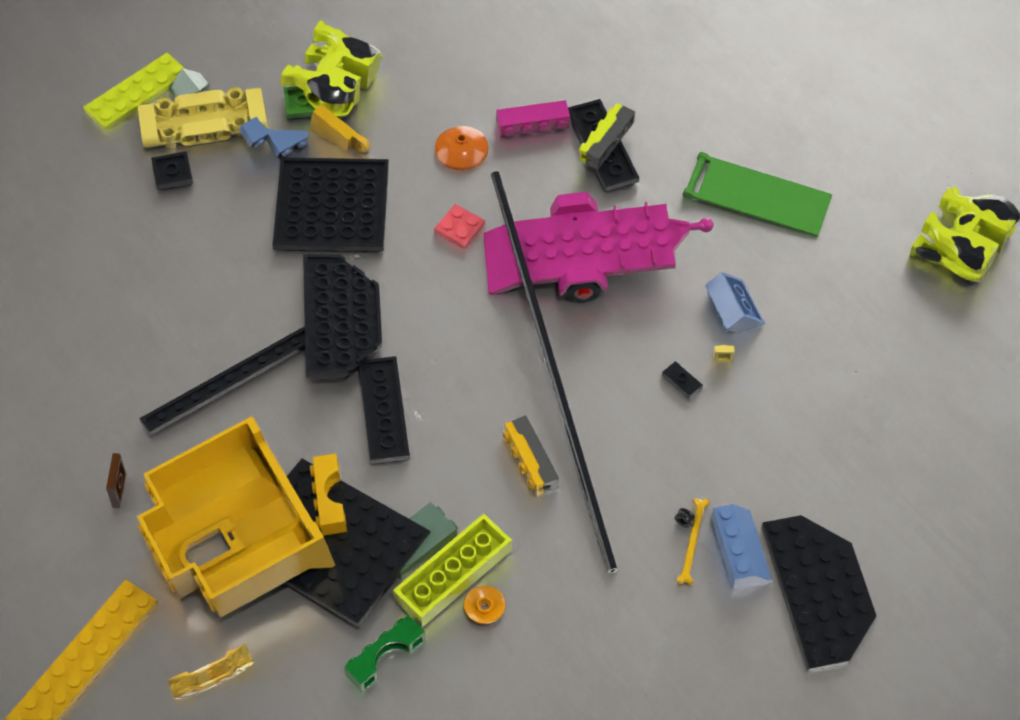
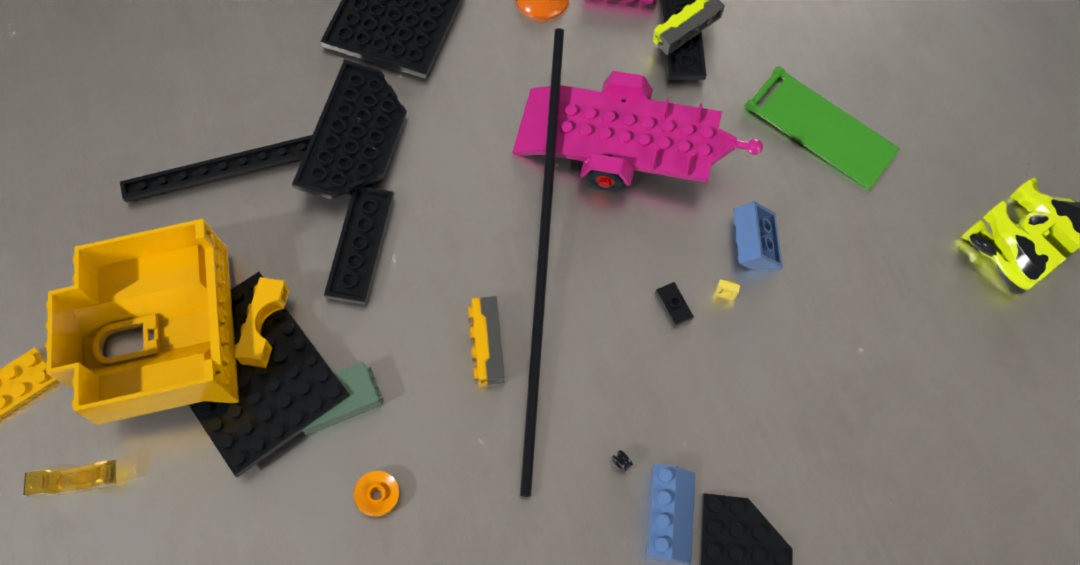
camera: 15 degrees right, 10 degrees up
reddish brown tile [106,453,127,508] -> none
green arch [344,615,426,693] -> none
neon yellow brick [393,514,512,628] -> none
coral plate [434,204,485,249] -> none
yellow piece [676,498,710,585] -> none

